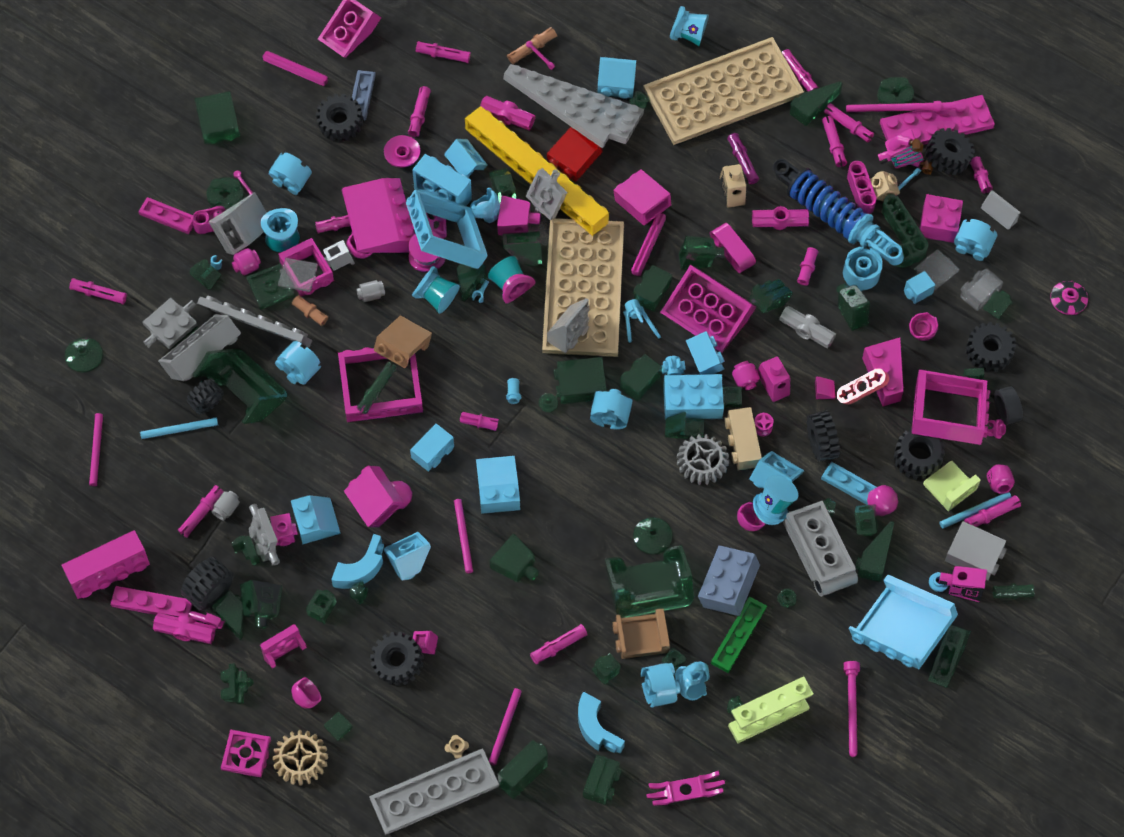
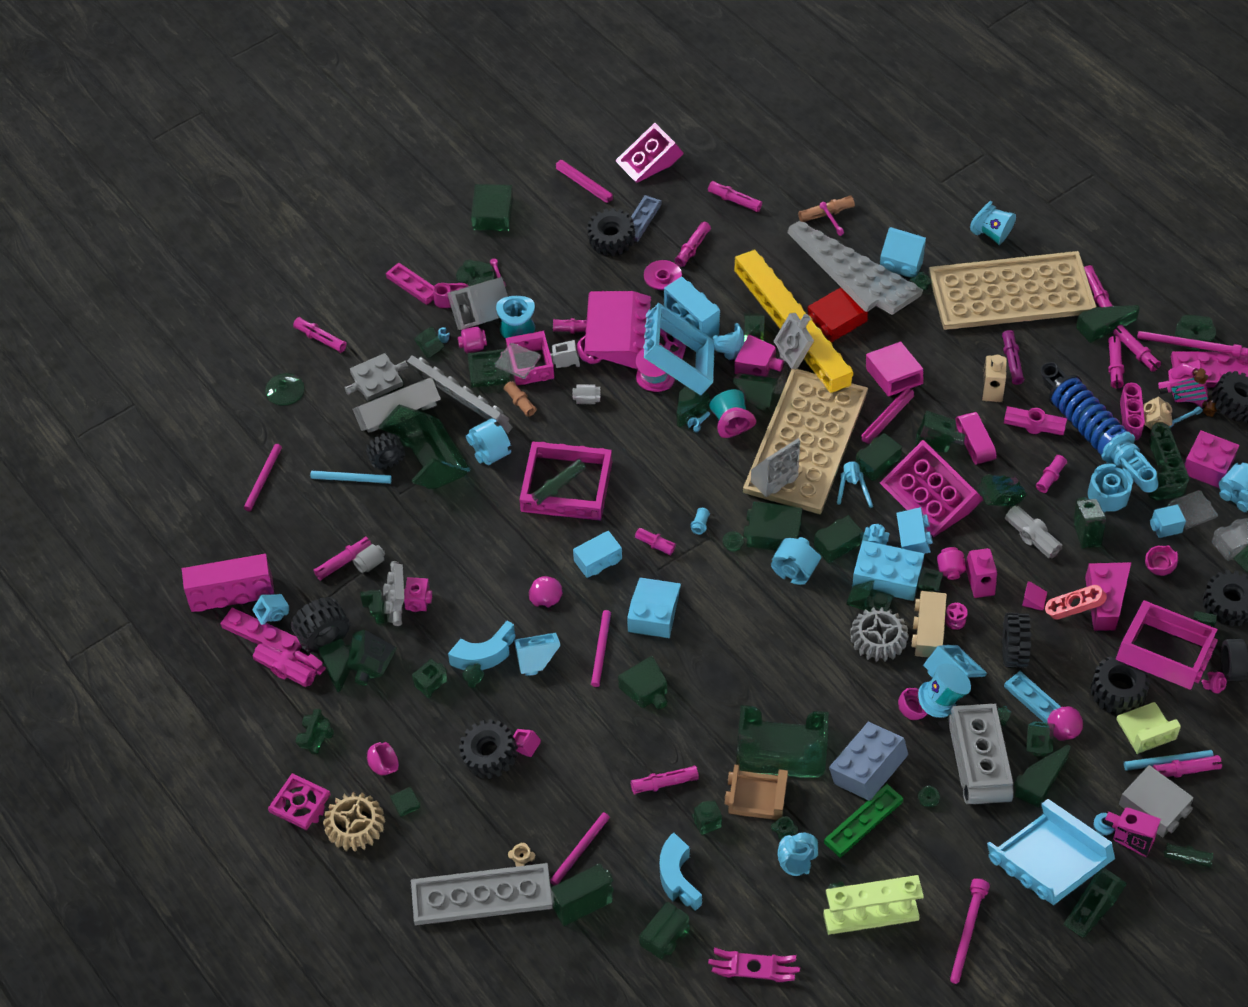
camera: 20 degrees right, 10 degrees down
dark pink piece [260,624,307,668] -> none
medium azure brick [269,153,312,195] -> none
medium azure slope [291,495,341,544] -> none
dark pink brick [344,466,404,527] -> none
medium nougat panel [374,315,432,368] -> none
hat [412,266,460,314] -> none
medium azure panel [445,139,487,177] -> none
dark pink piece [480,96,535,130] -> none
clear green dish [633,517,672,554] -> none
medium azure brick [641,663,680,708] -> none
dark pink head [987,465,1015,494] -> none
none -> medium azure brick [252,594,289,625]

